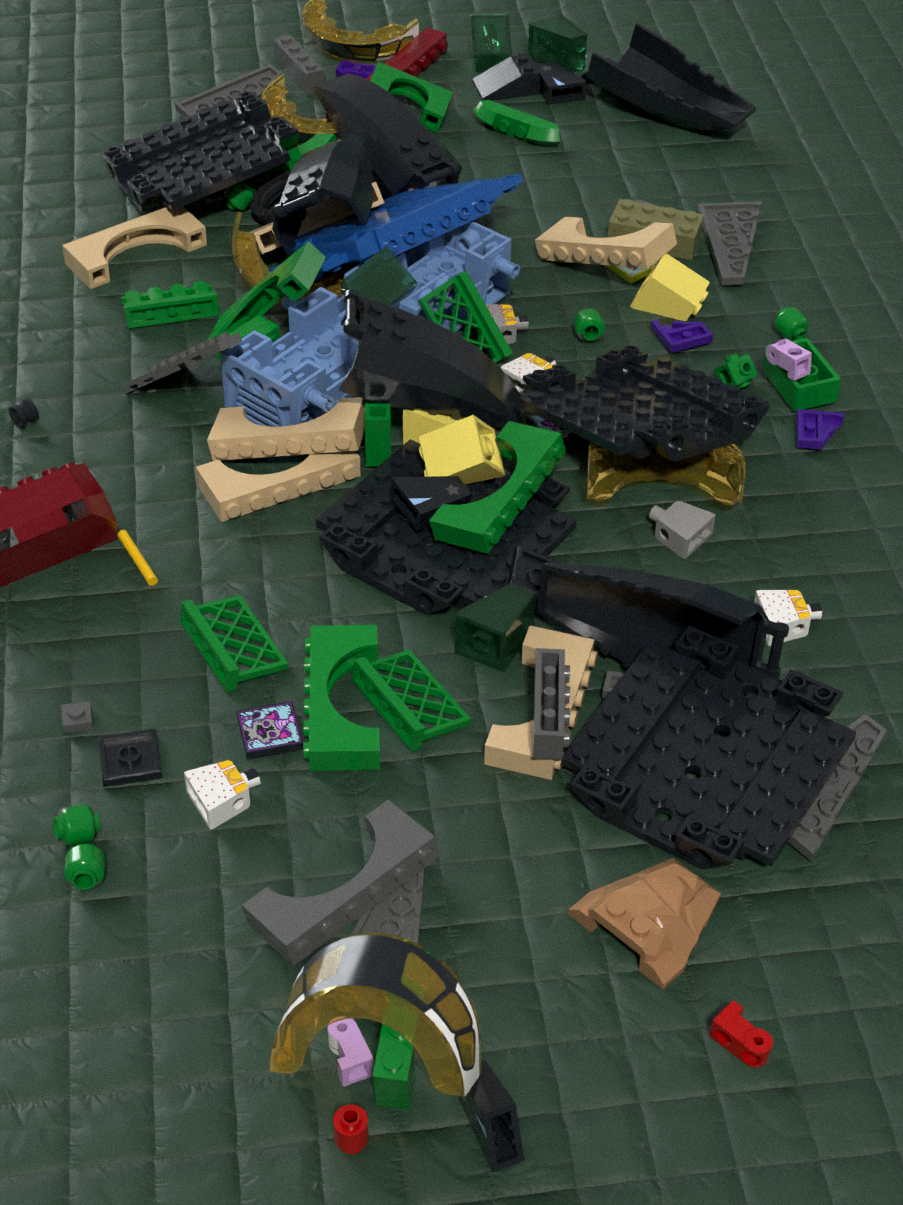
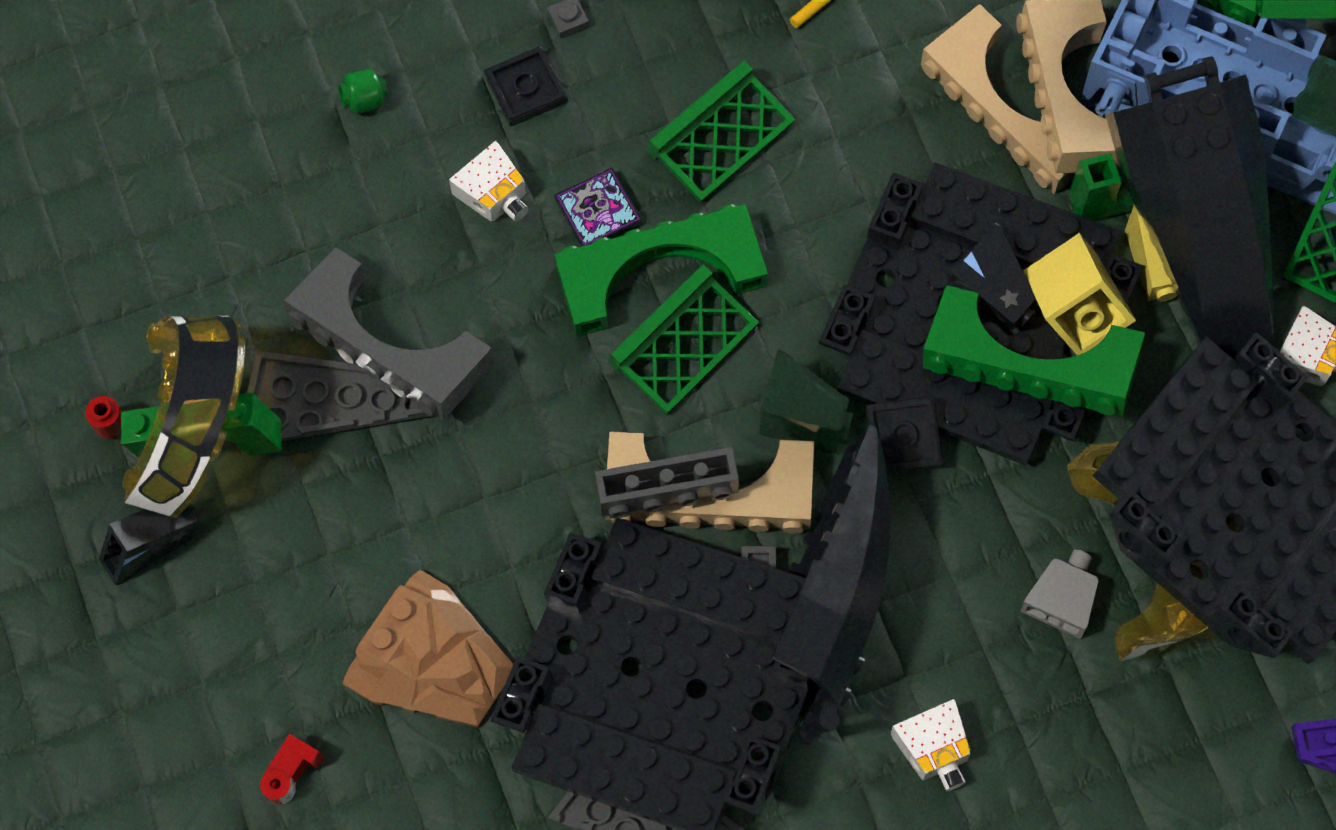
camera: 80 degrees right, 25 degrees up
green head [53,804,100,846] -> none

